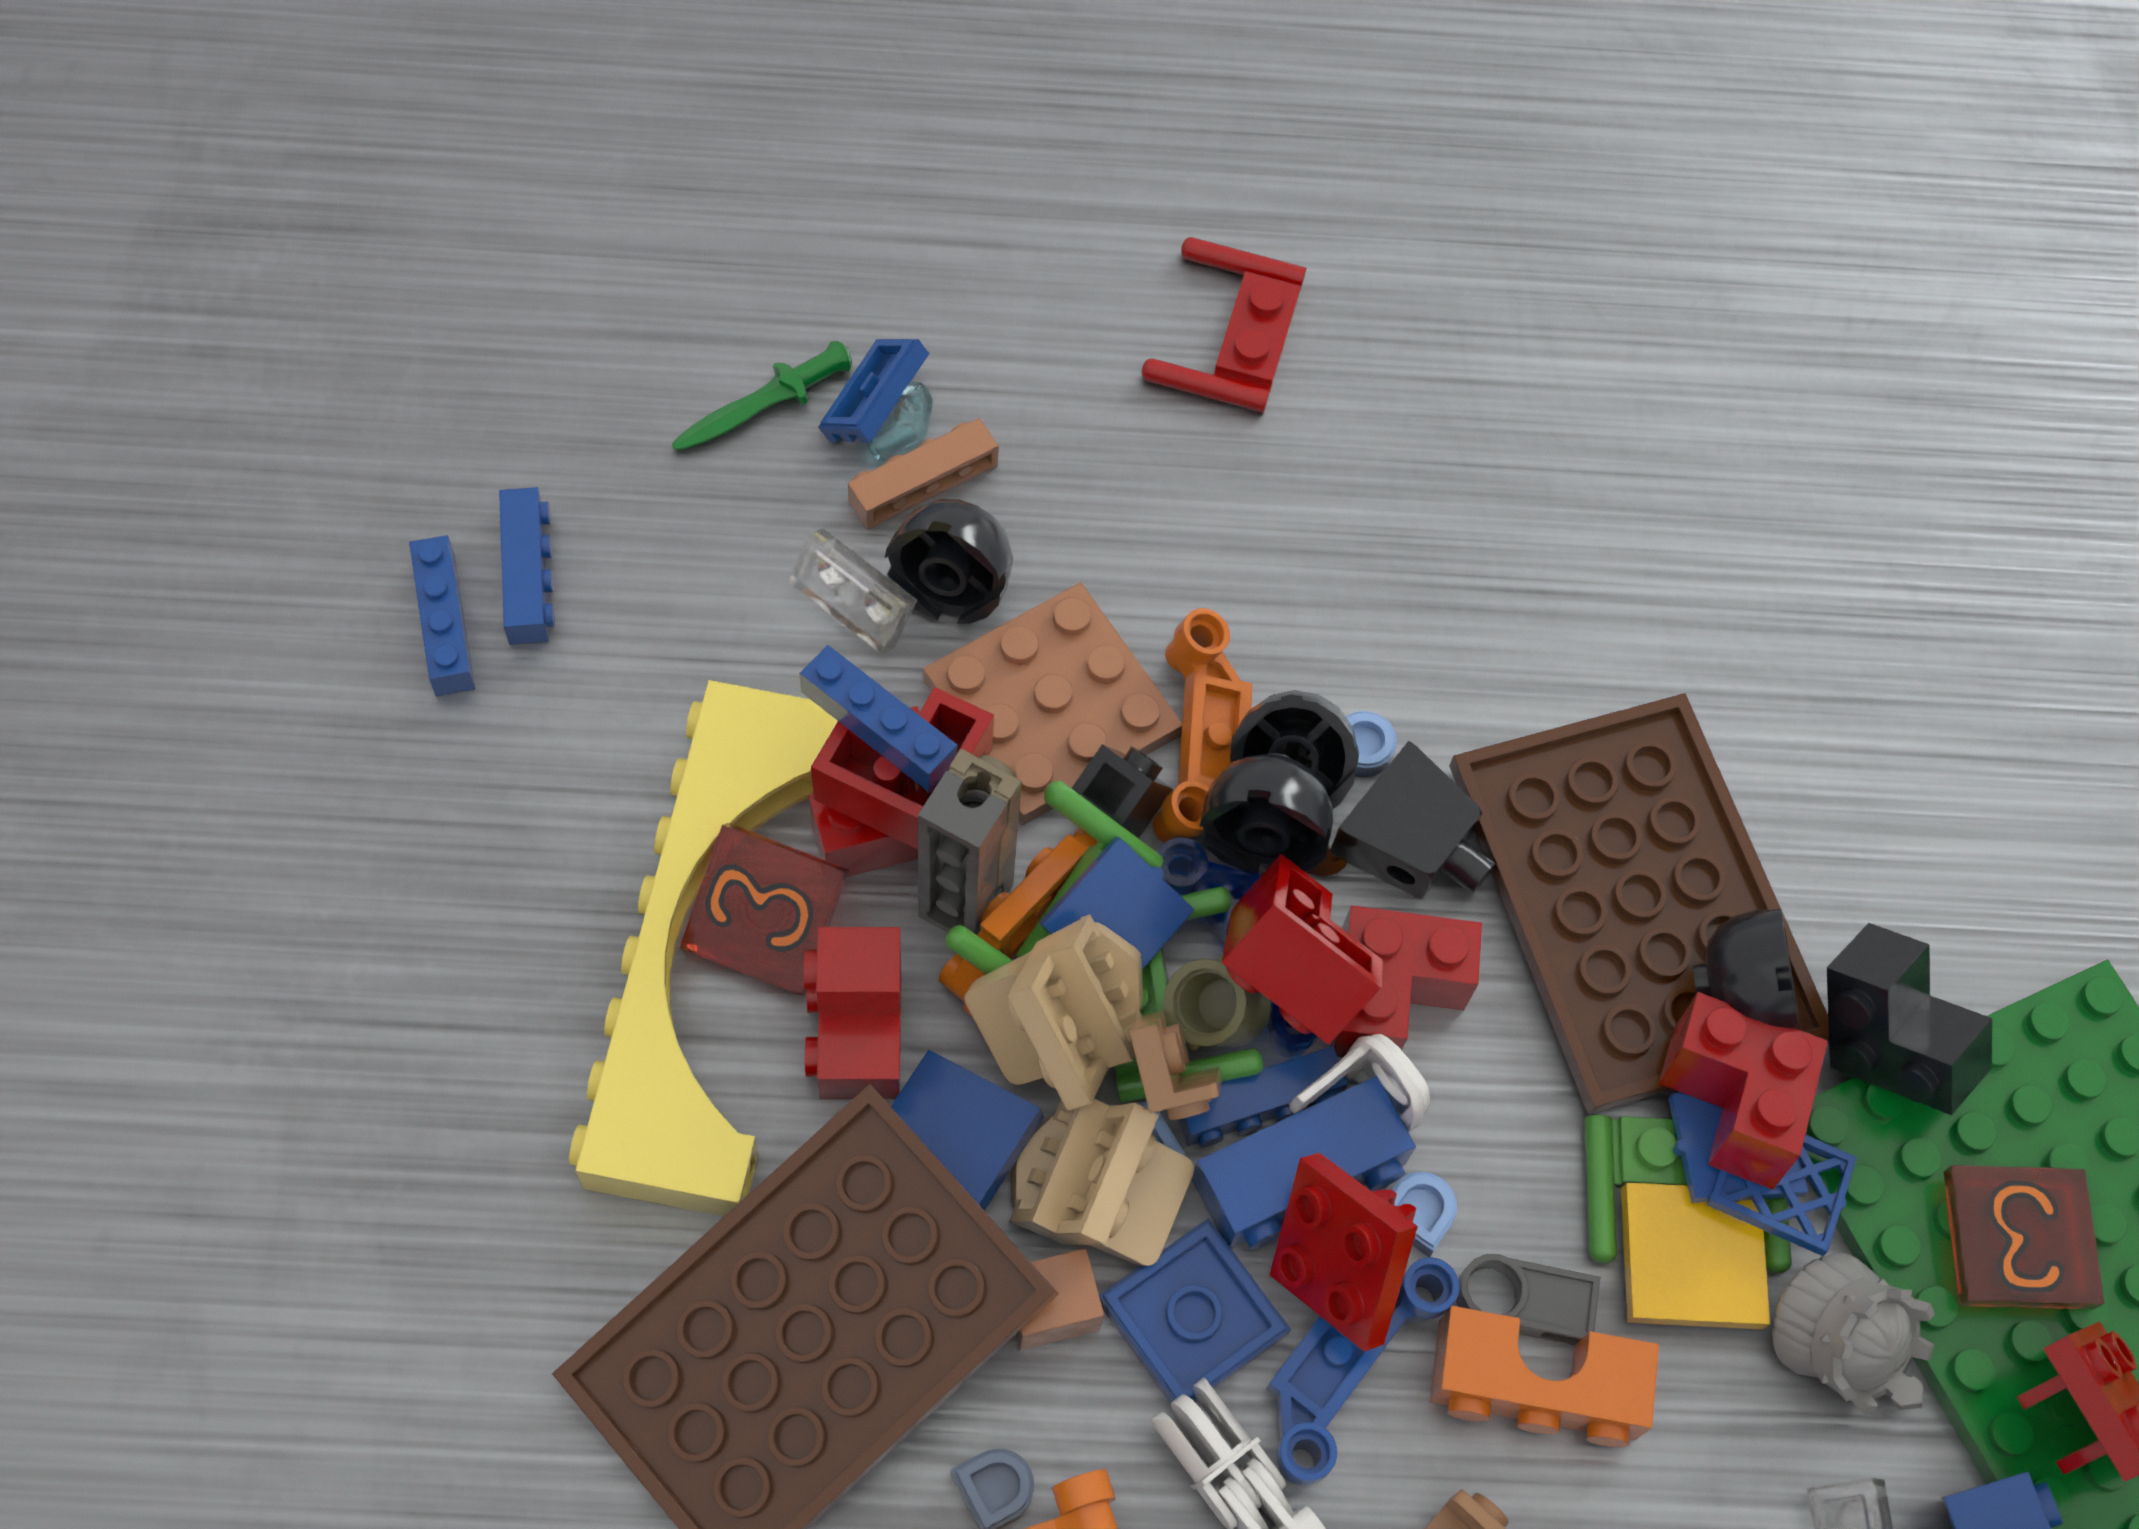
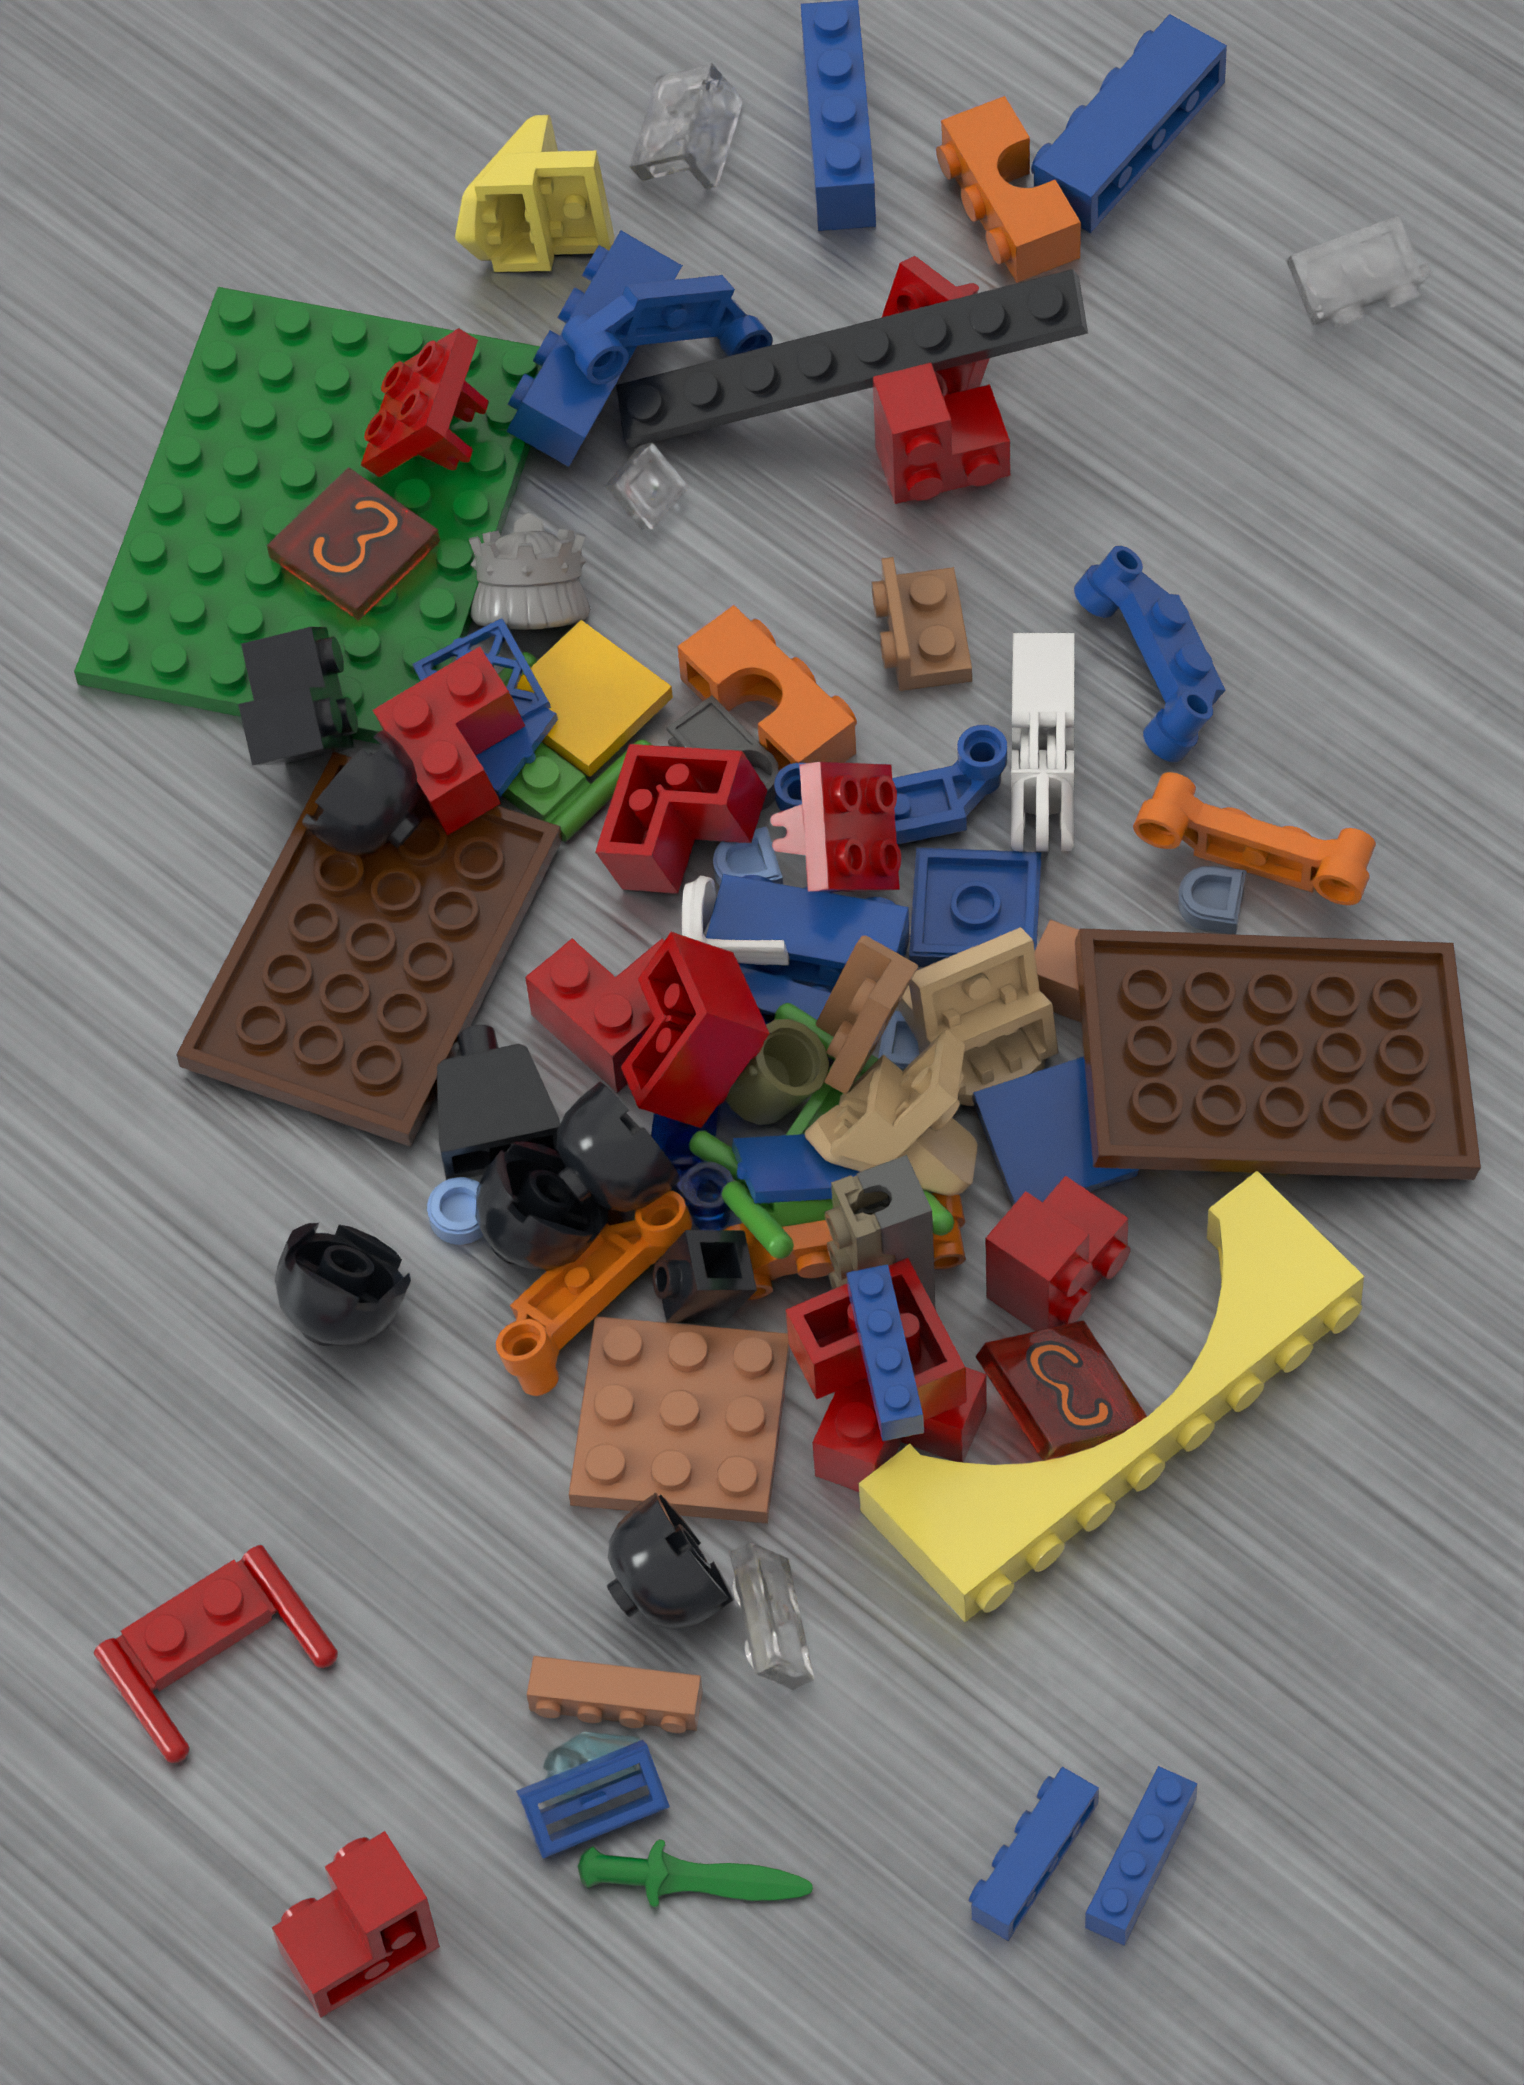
camera: 130 degrees left, 5 degrees down
none -> red brick [272,1831,440,2018]
none -> black cylinder [275,1223,411,1346]
none -> red brick [595,744,768,894]

